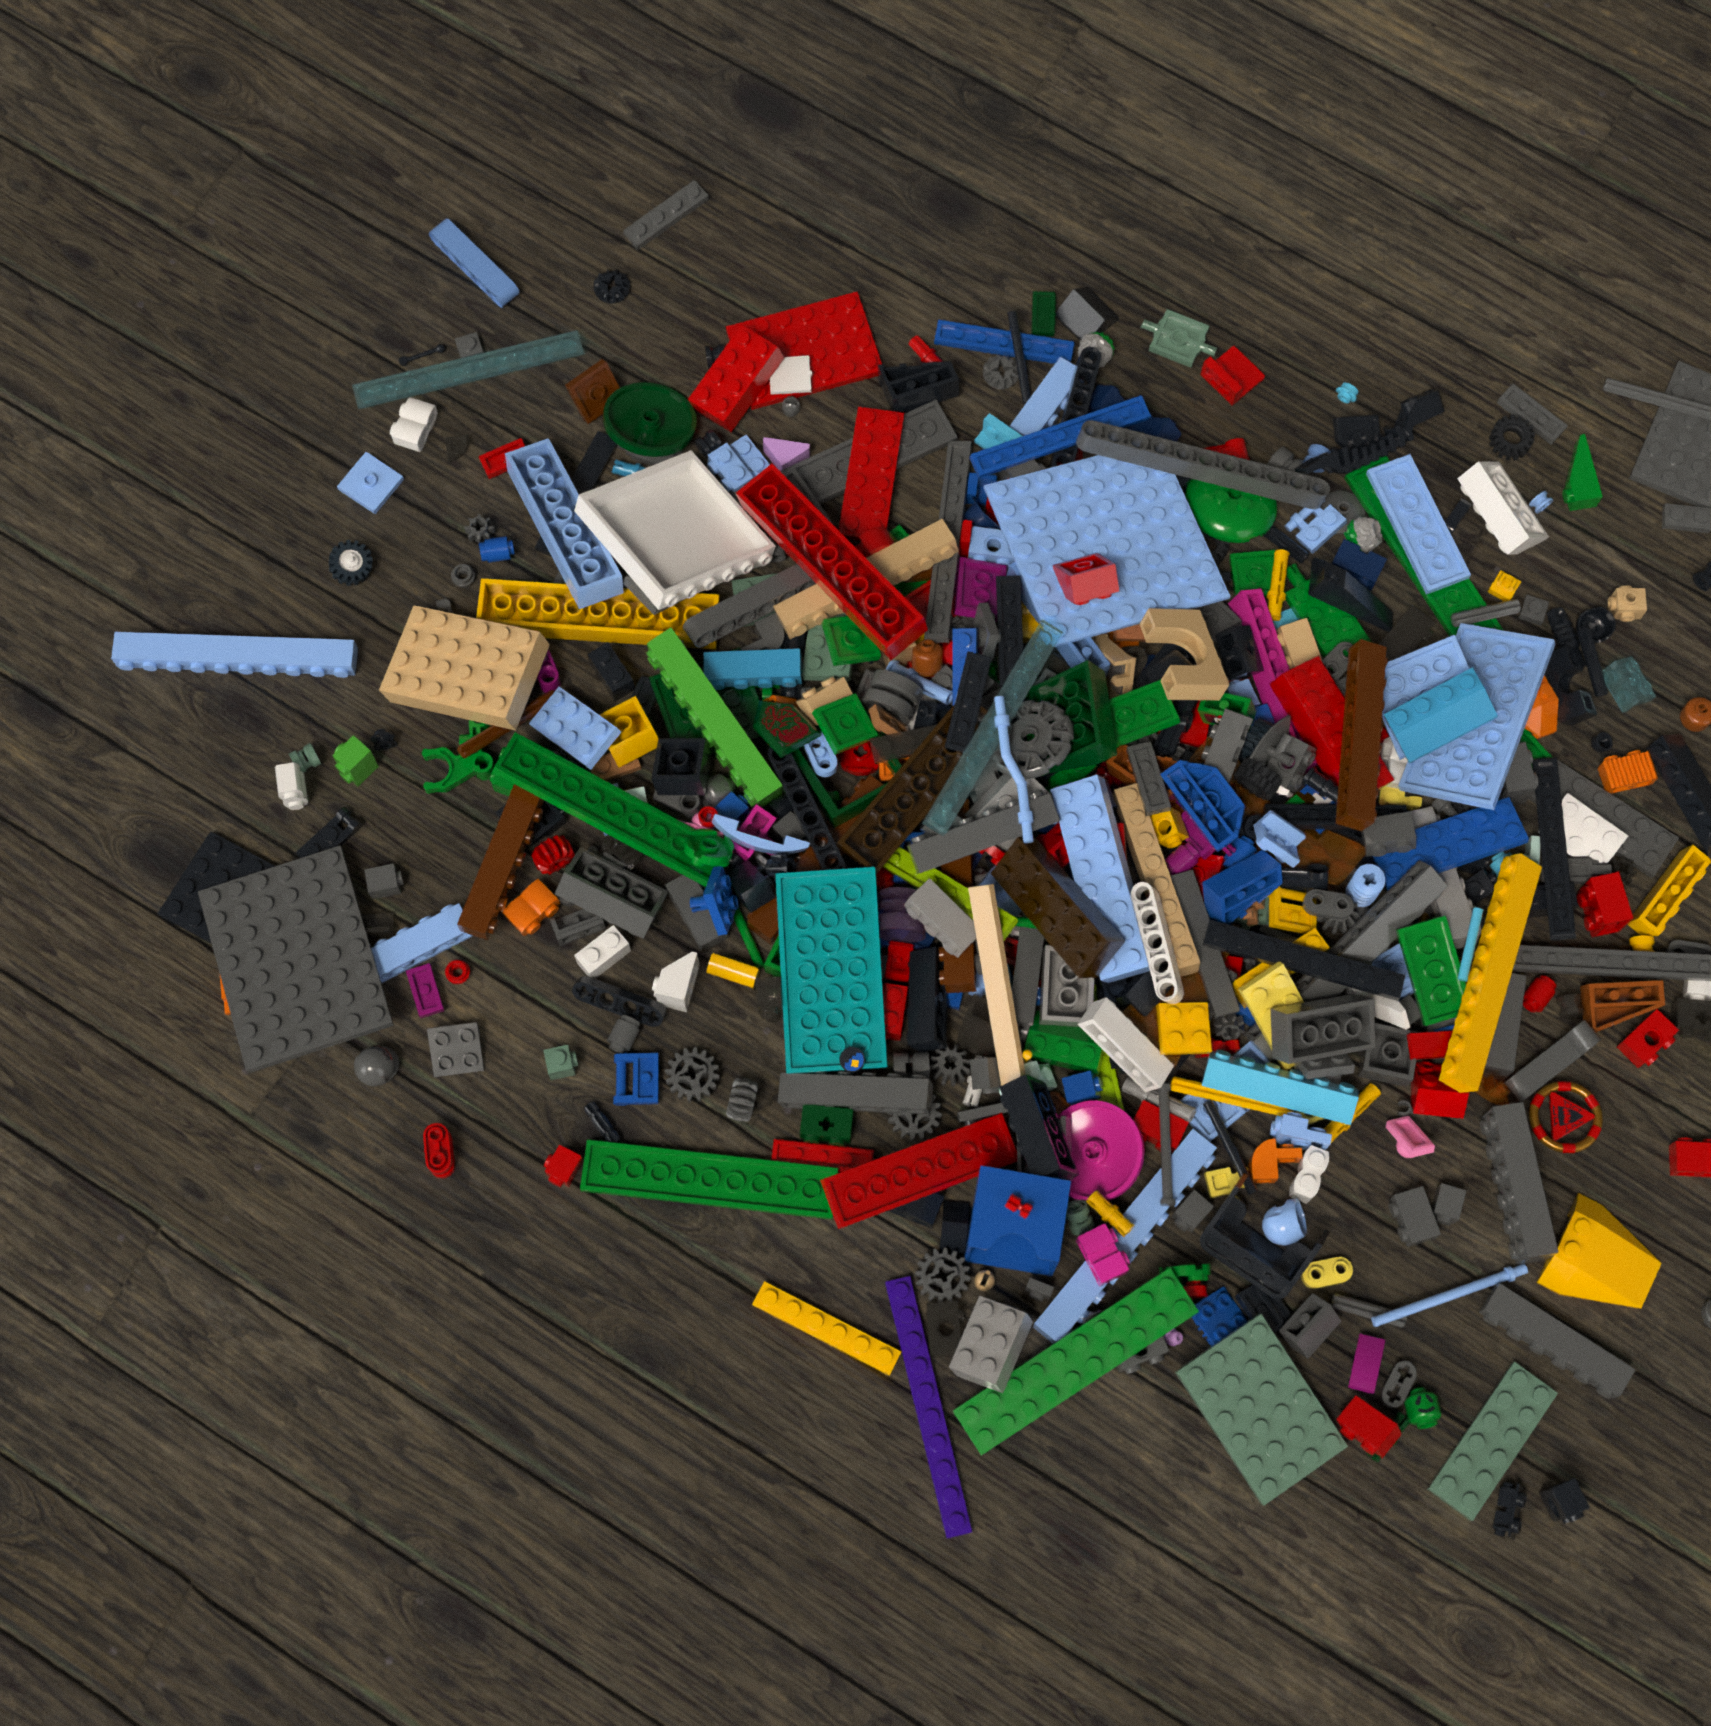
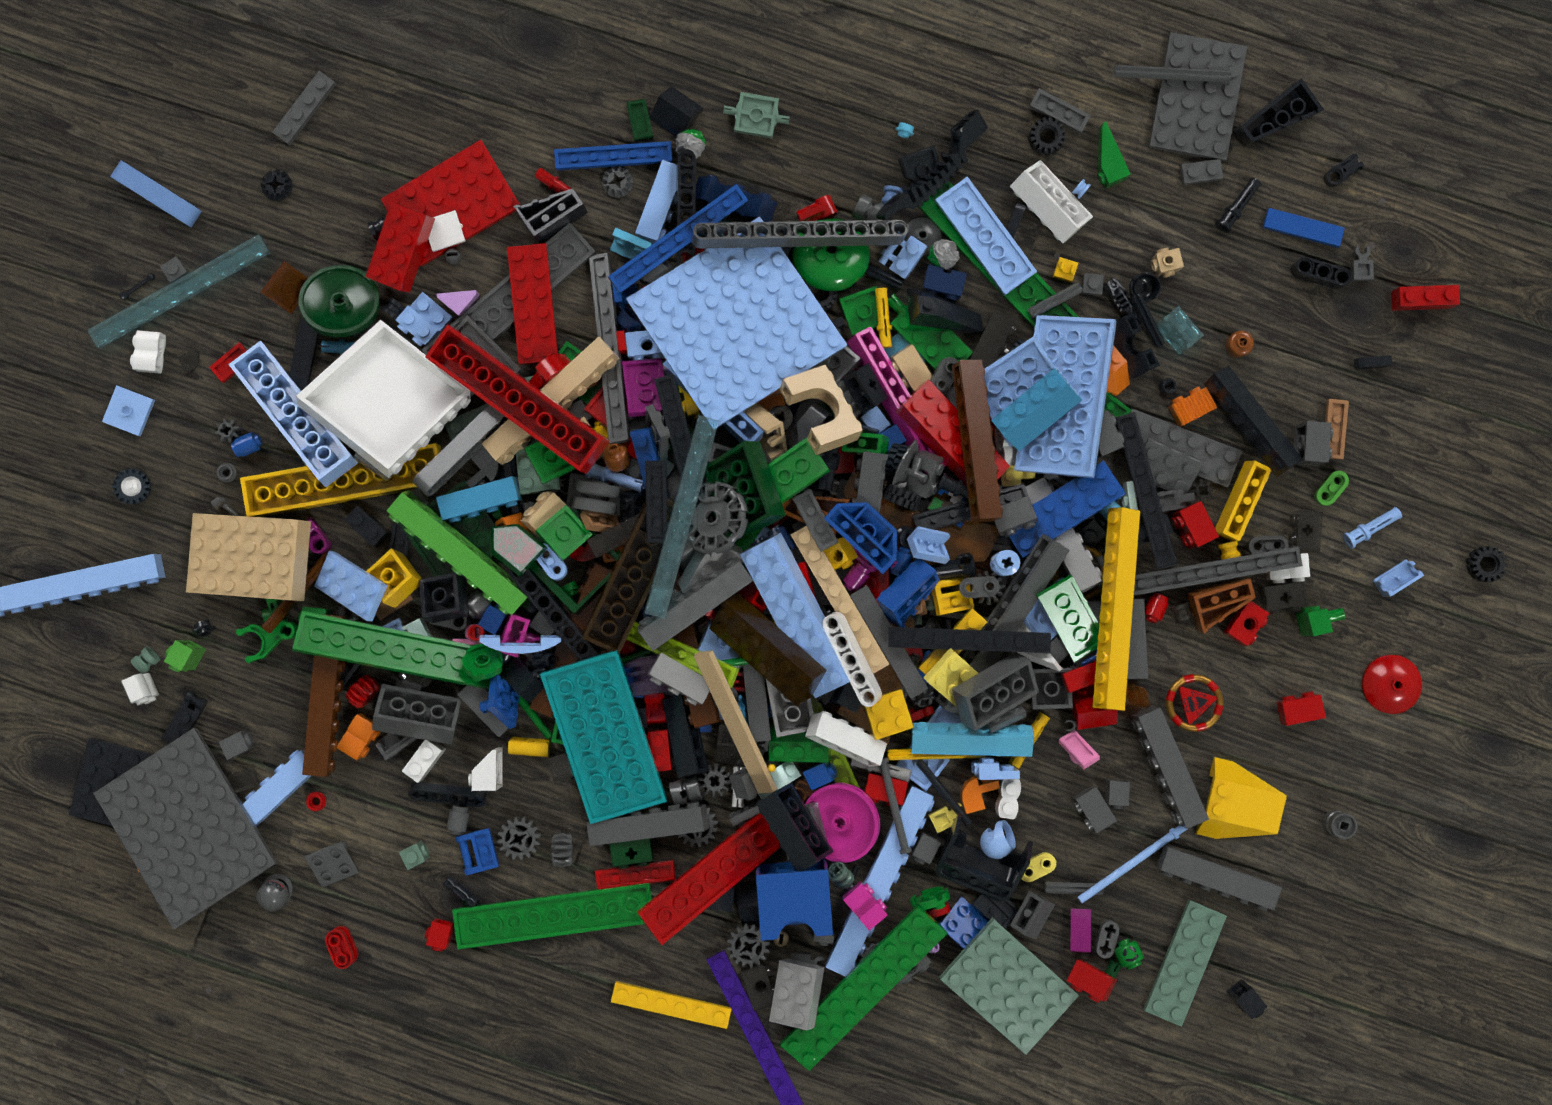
camera: 10 degrees left, 15 degrees up
magenta plate [406,963,444,1019] -> none
tile [839,1047,865,1073] -> none
light blue bar [994,696,1034,843] -> none
red piece [1005,1194,1033,1218] -> none
black bar [1007,311,1031,404] -> none
slope [1053,553,1119,605] -> none
yellow pin [1086,1190,1135,1237] -> none
red bracket [1200,346,1265,406] -> none
medium azure bar [1457,907,1483,982] -> none
black hinge [1492,1482,1527,1540] -> none
dark grey beam [1504,1020,1602,1102] -> none

